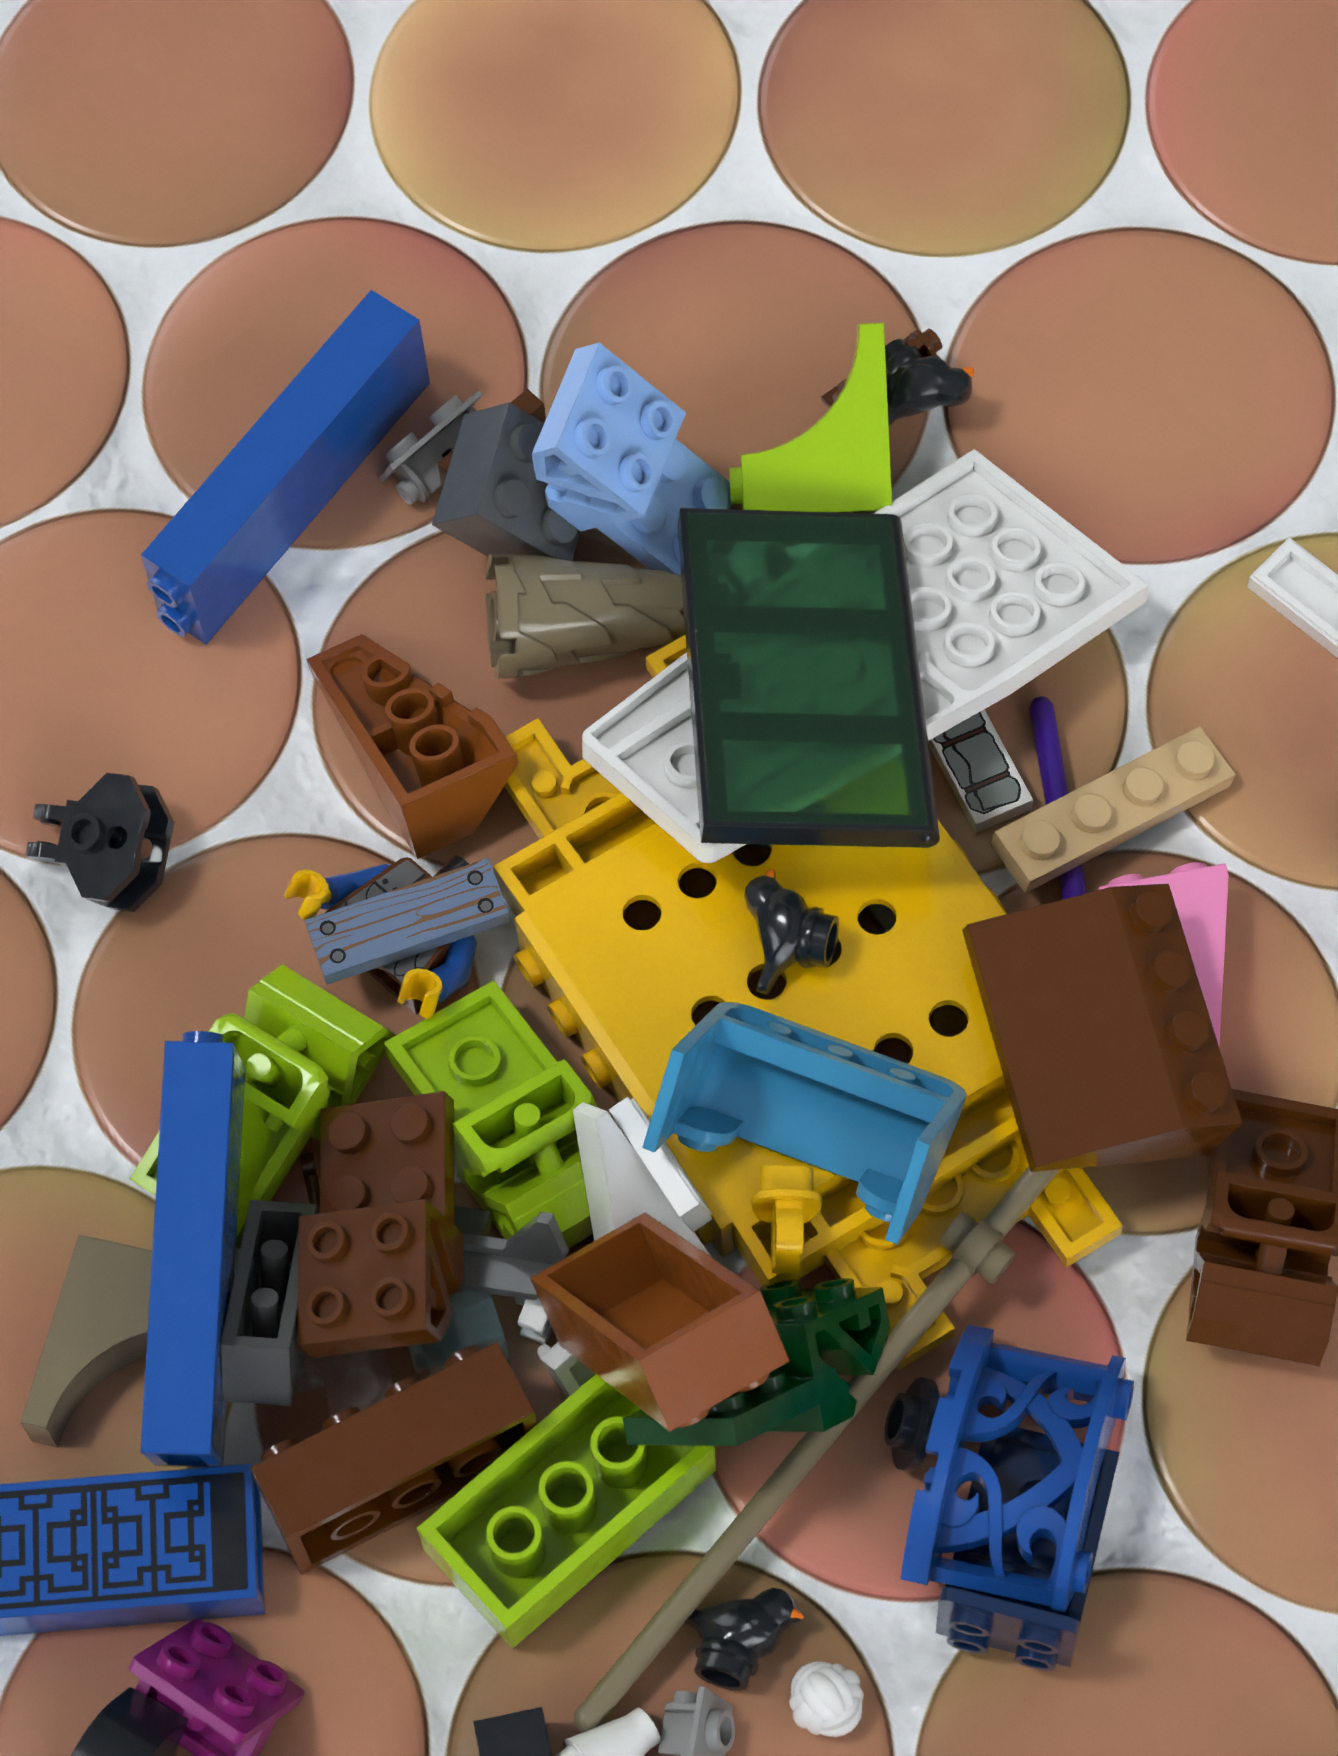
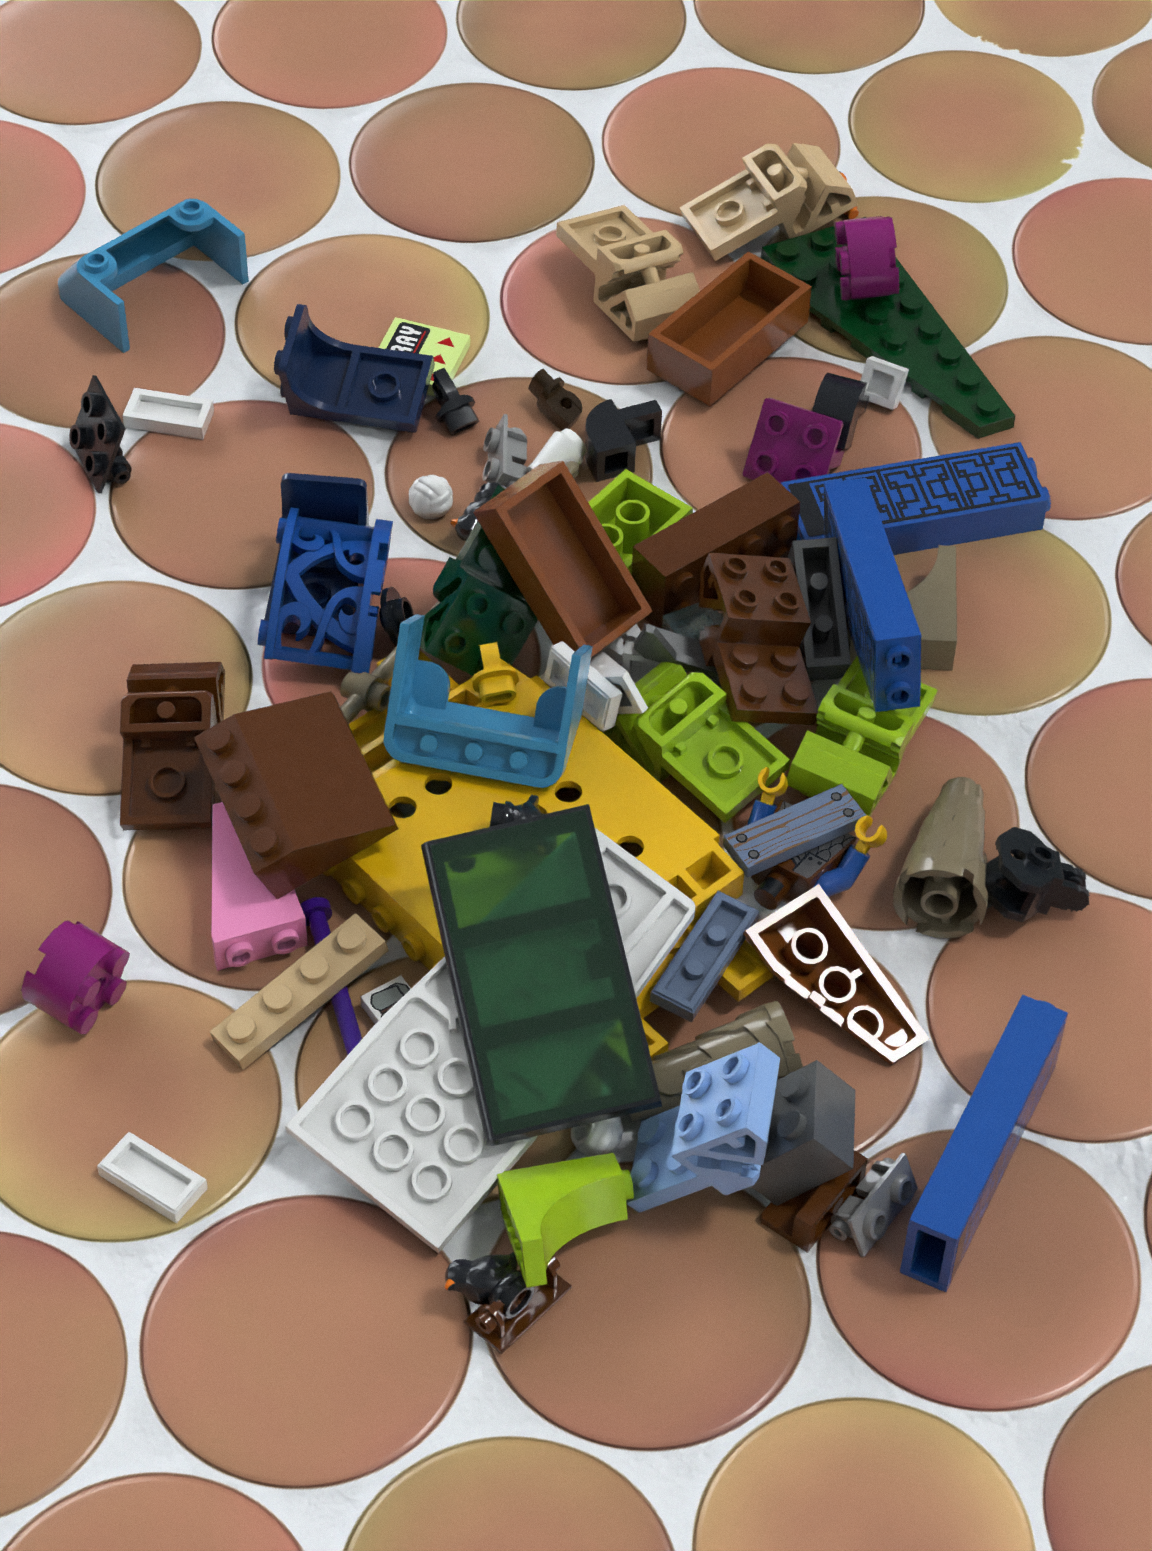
camera: 165 degrees right, 15 degrees down
none -> sand blue tile [650,891,760,1022]
none -> dark tan cone [893,777,988,938]

